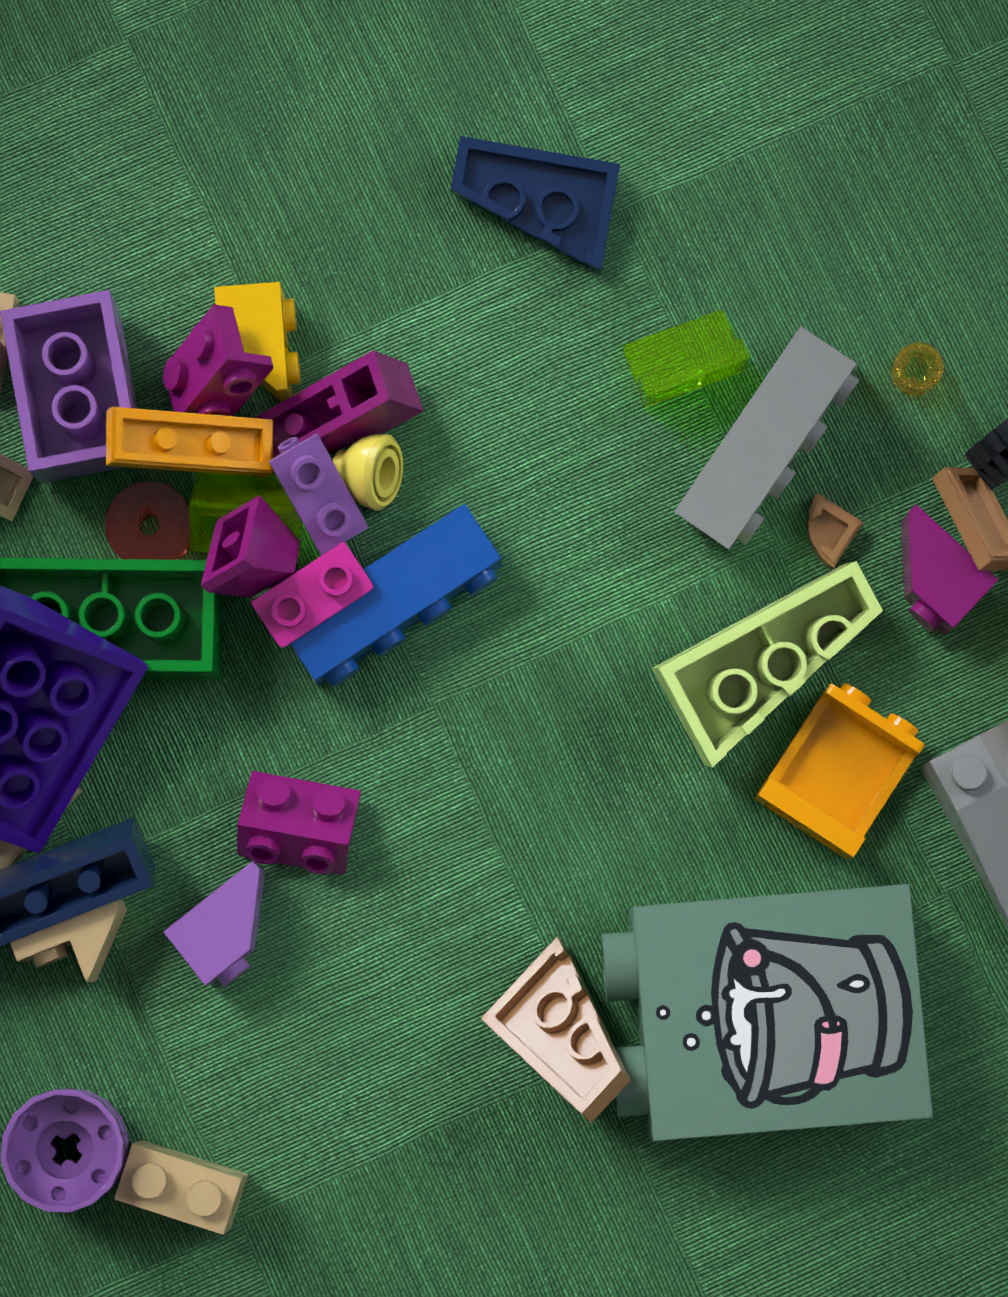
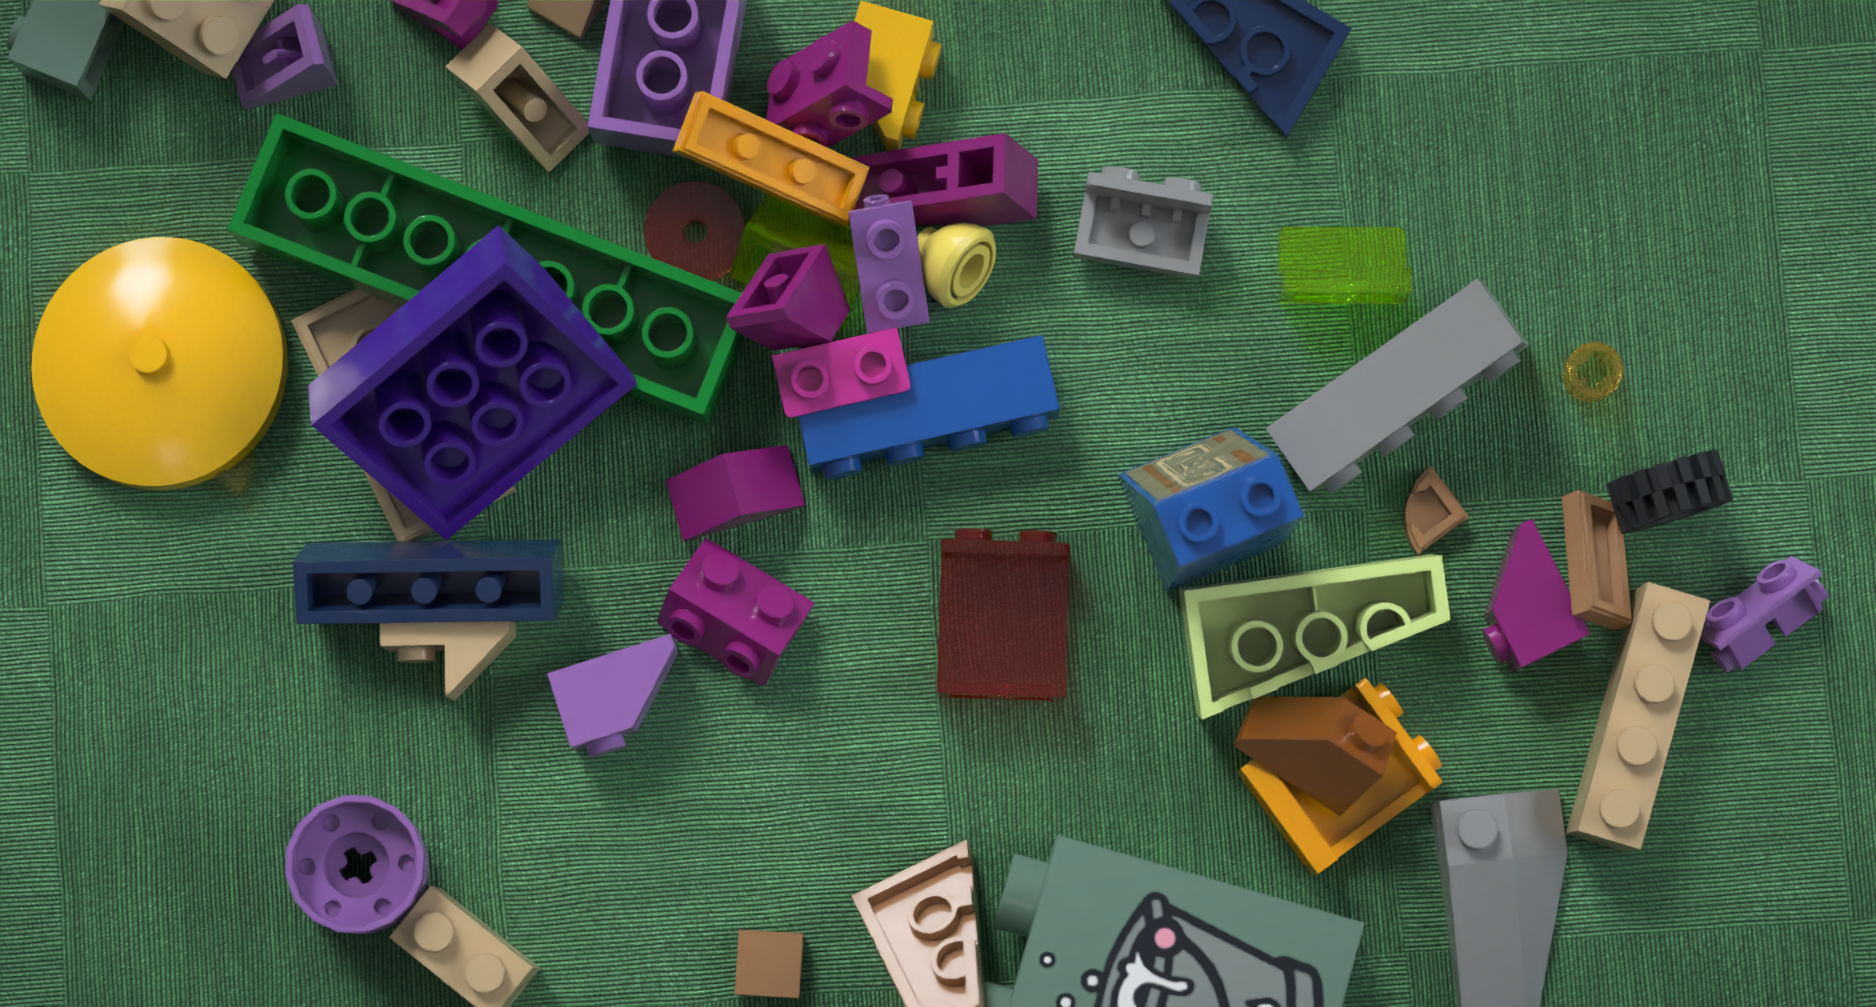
camera: 20 degrees right, 0 degrees up
none -> magenta slope [666,445,806,542]
none -> medium nougat tile [734,930,804,998]
none -> clear red panel [936,528,1070,702]
none -> light grey bracket [1073,166,1214,280]
none -> blue slope [1117,427,1304,593]
none -> dark orange slope [1234,696,1397,816]

